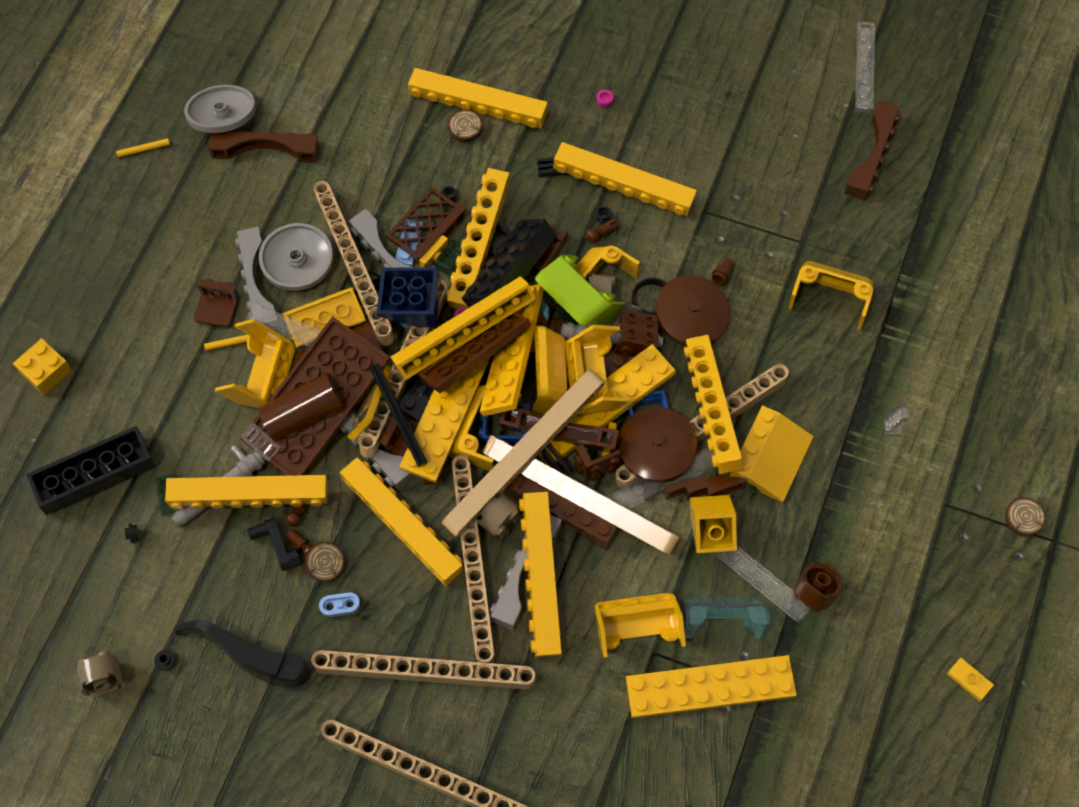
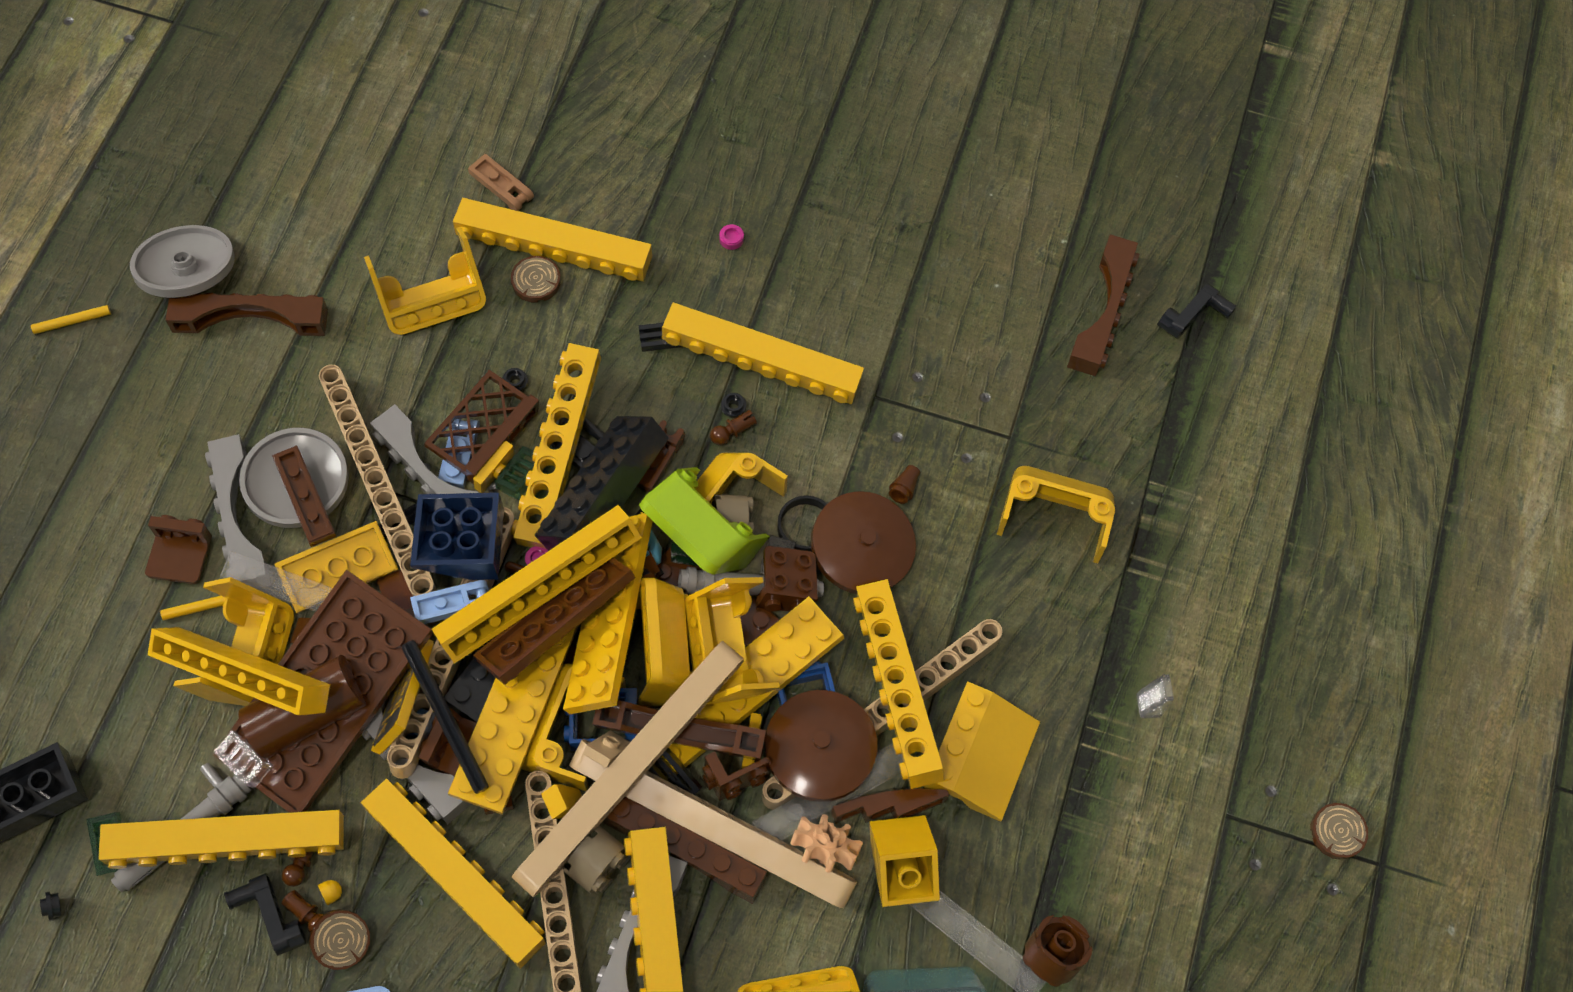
camera: 10 degrees left, 0 degrees up
clear plate [855,22,875,113] -> none
none -> yellow brick [148,627,330,715]
none -> reddish brown tile [272,445,337,547]
none -> yellow hinge [318,880,342,906]
none -> yellow windscreen [364,227,486,335]
none -> light blue plate [410,580,489,624]
none -> medium nougat plate [468,154,534,211]
none -> yellow slope [541,784,582,819]
none -> tan plate [583,730,630,768]
none -> light nougat gear [790,814,863,873]
none -> black beam [1157,283,1237,339]

